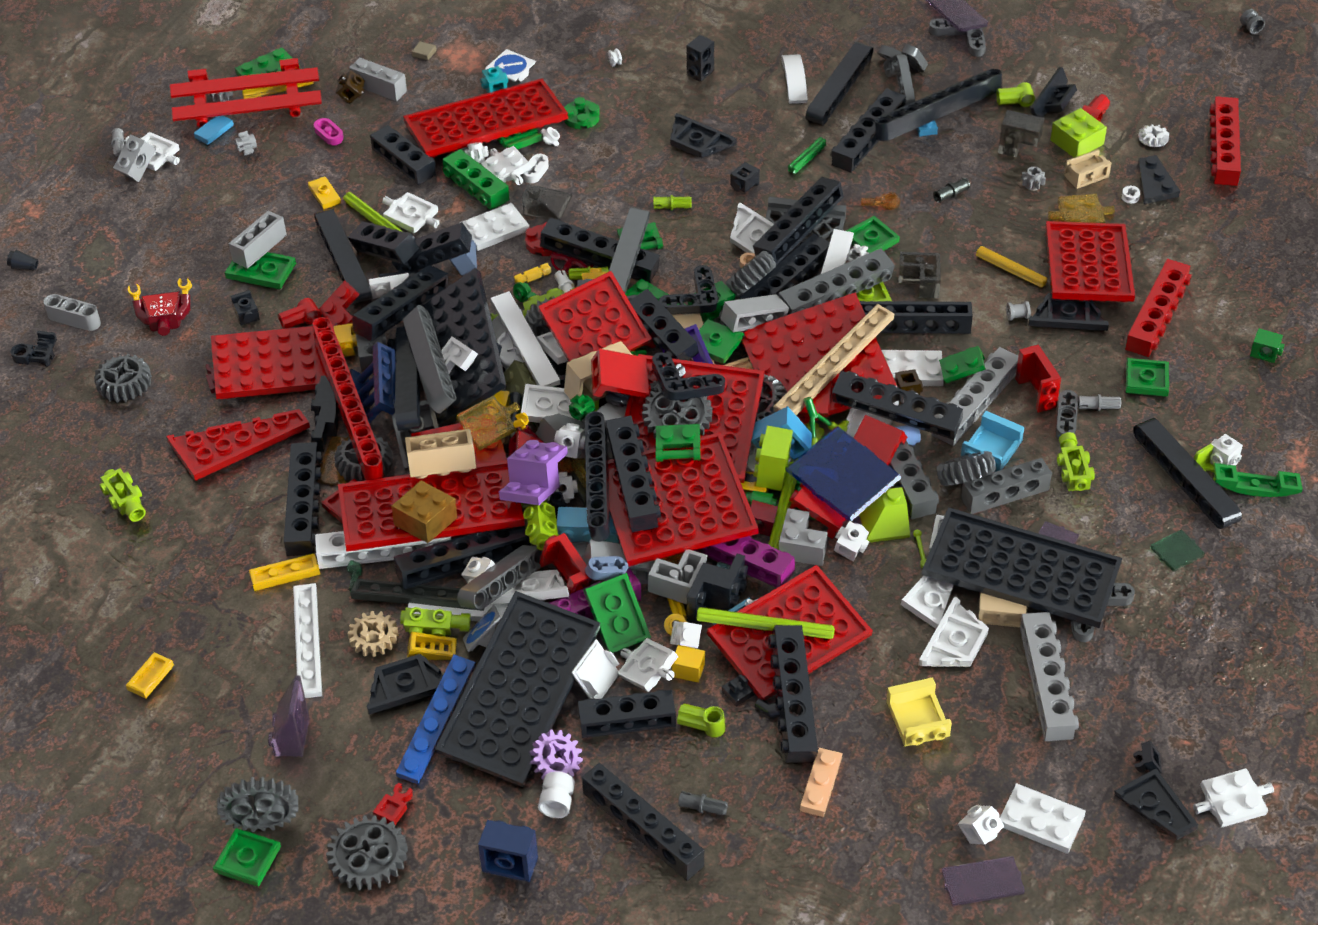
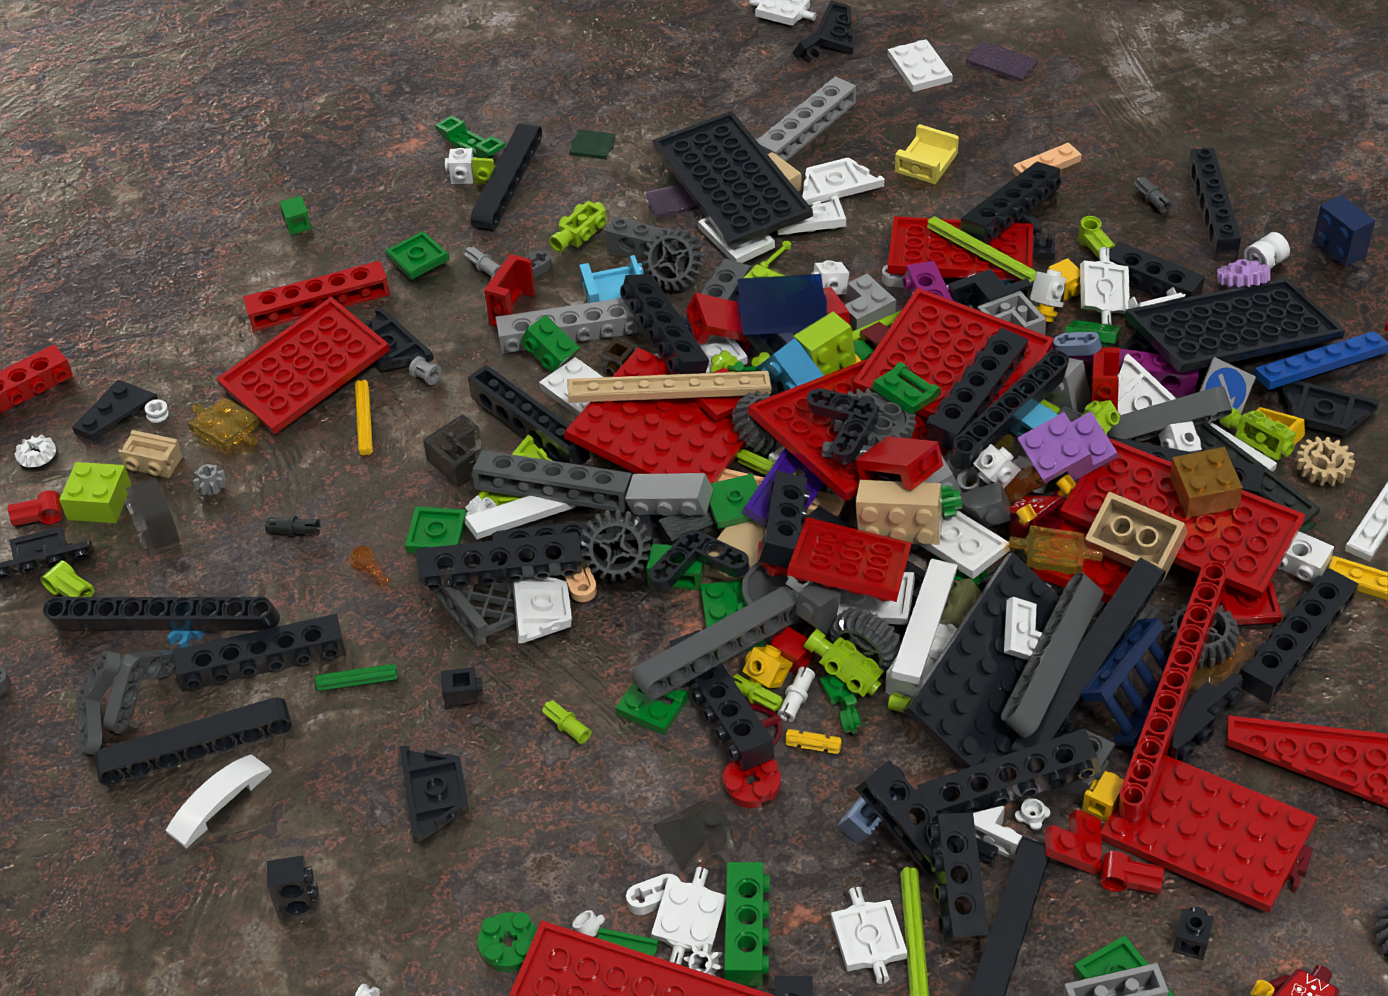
camera: 135 degrees left, 0 degrees up
white plate [460,203,529,251] -> none
white brick [958,805,1004,845] -> none

